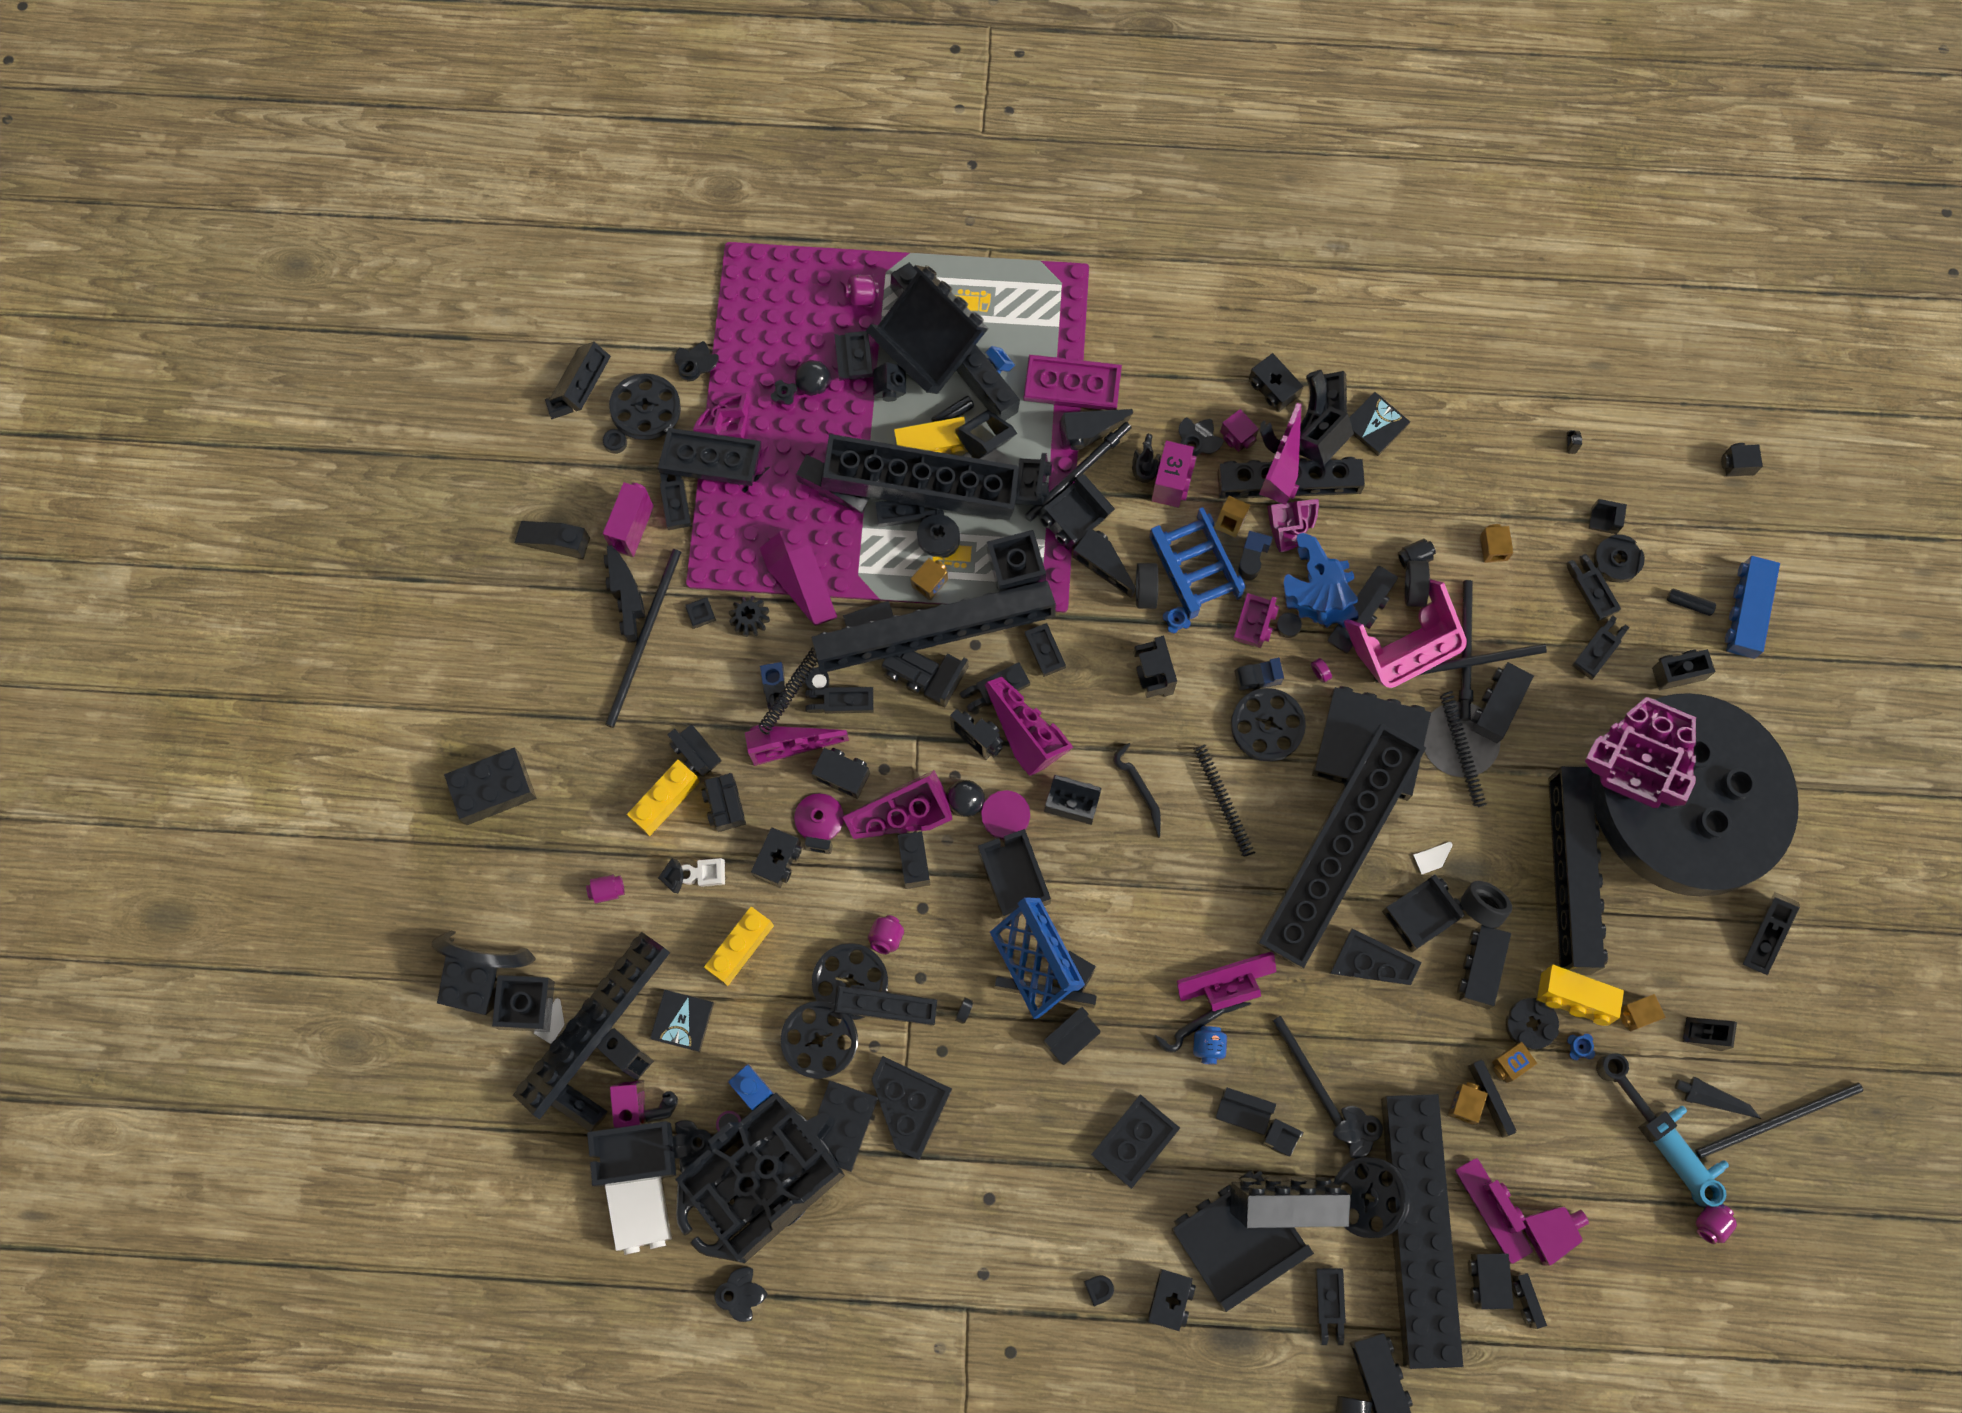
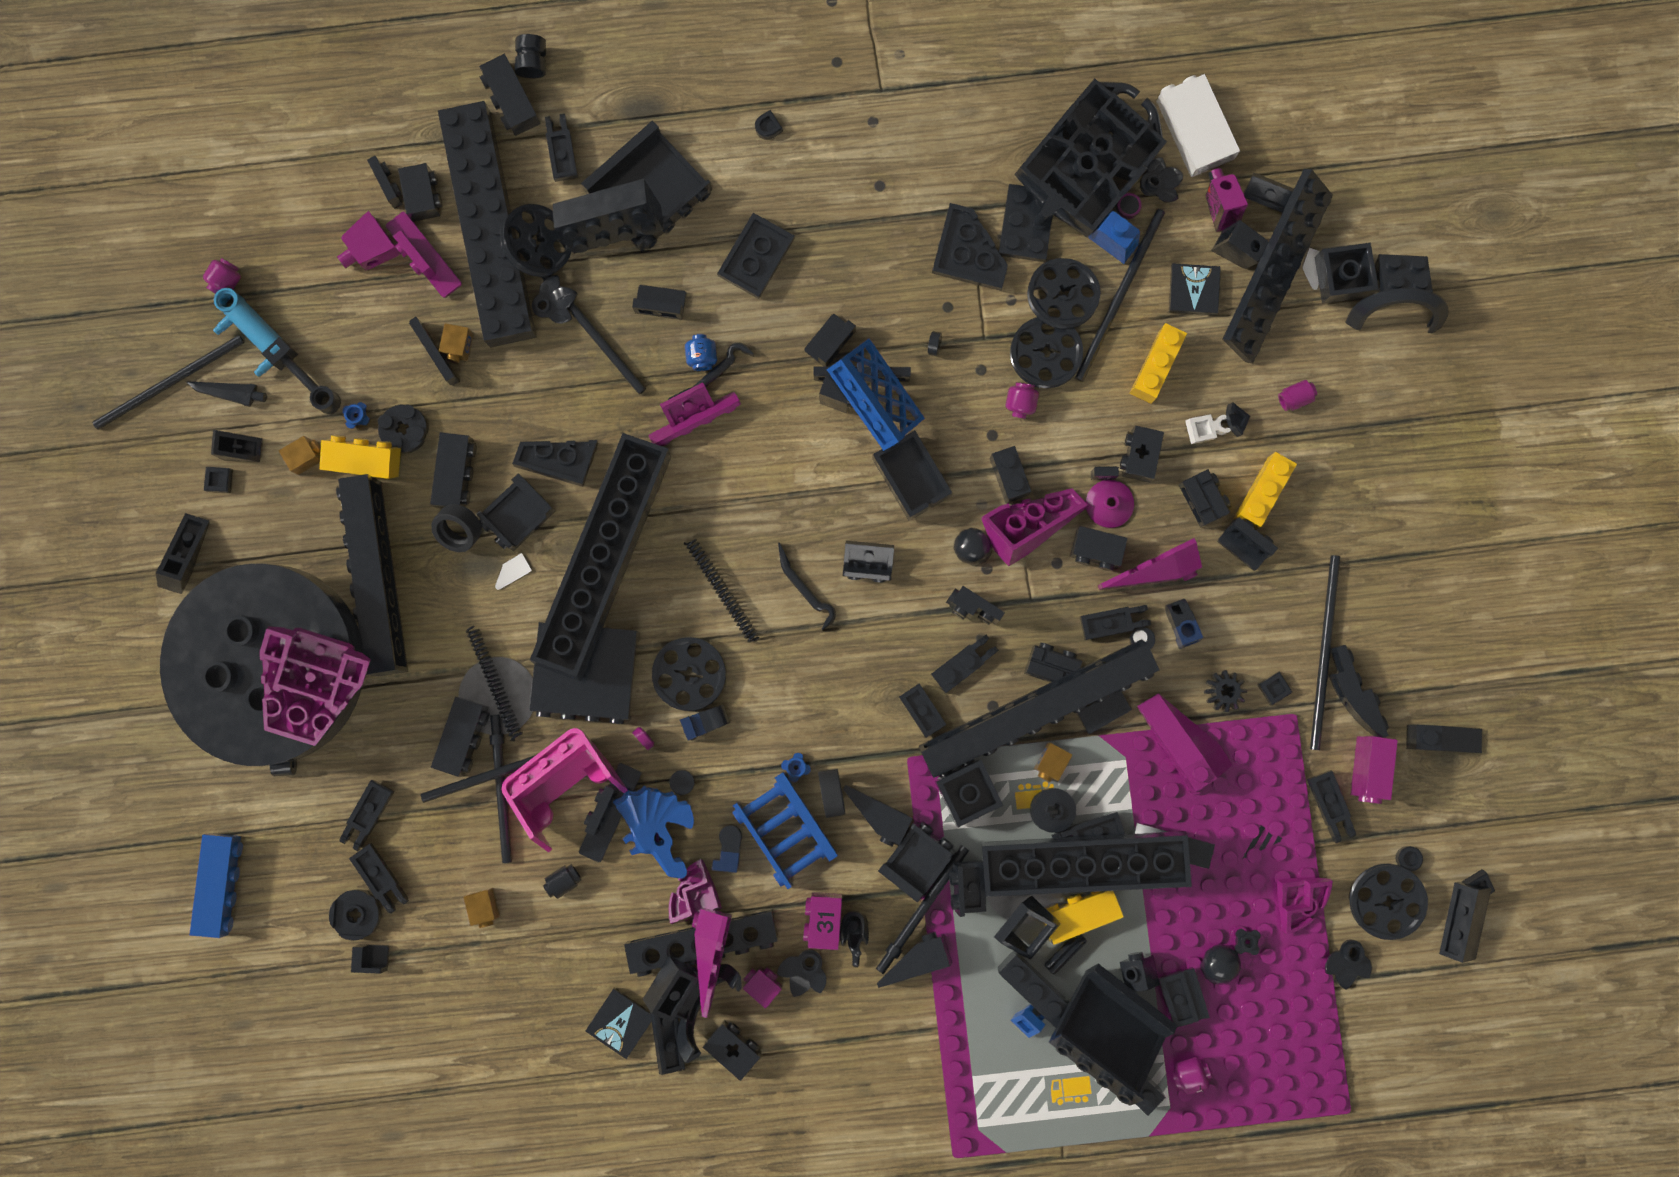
camera: 170 degrees right, 10 degrees up
black brick [444,747,537,825] -> none
black piece [587,1121,676,1187] -> none
black arm [644,1091,678,1123] -> none
black plate [658,428,762,486] -> none
black plate [714,1267,768,1322] -> none
black piece [758,647,817,735] -> none
black tile [834,986,937,1026] -> none
black panel [924,653,969,708] -> none
magenta tile [981,790,1031,840] -> none
magenta wedge [985,677,1074,776] -> none
magenta tile [1023,354,1122,410] -> none
black panel [1133,635,1177,698] -> none
black brick [1147,1269,1196,1332] -> none
pearl gold brick [1214,496,1251,538] -> none
magenta bracket [1233,593,1279,648] -> none
black panel [1262,1118,1304,1157] -> none
black tyre [1404,561,1430,607] -> none
pearl gold brick [1491,1042,1538,1083] -> none
black tile [1567,430,1582,454] -> none
black brick [1652,649,1716,691] -> none
black axle [1667,588,1716,616] -> none
black brick [1721,443,1763,477] -> none
none -> black tile [203,467,233,493]
none -> black piece [1075,209,1165,382]

